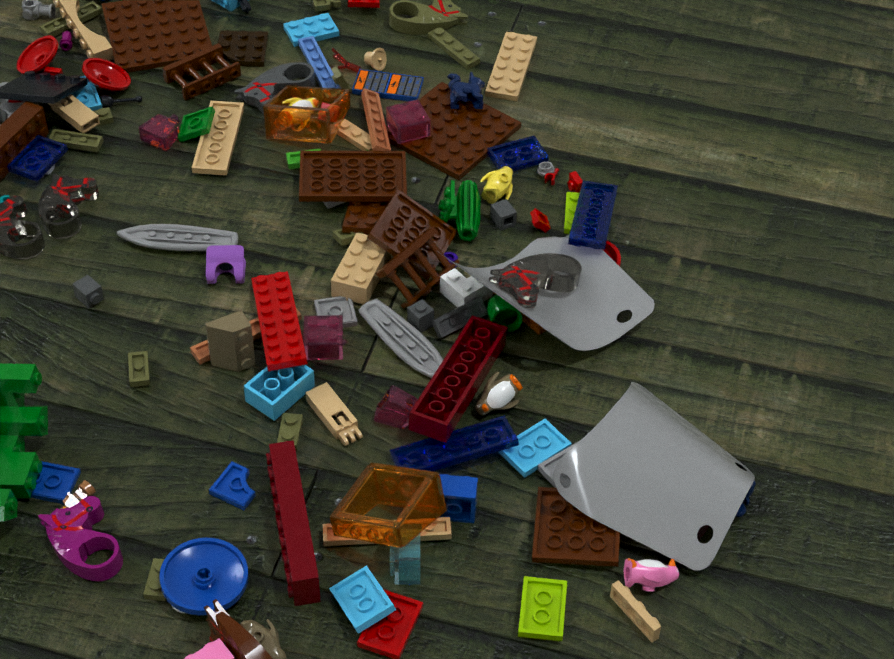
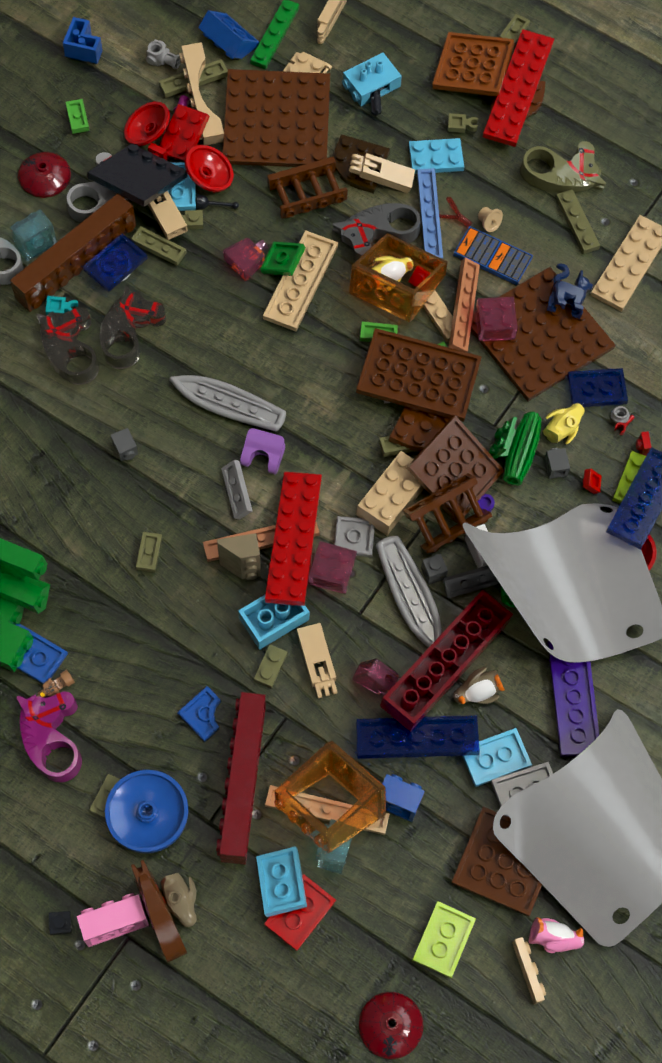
camera: 15 degrees right, 20 degrees up
olive plate [331,65,352,94] -> none
clear smoke animal [489,253,582,308] -> none
none -> red plate [159,104,210,162]
none -> light grey plate [221,460,253,520]
none -> tan hinge [349,153,415,193]
none -> dark purple plate [547,640,599,757]

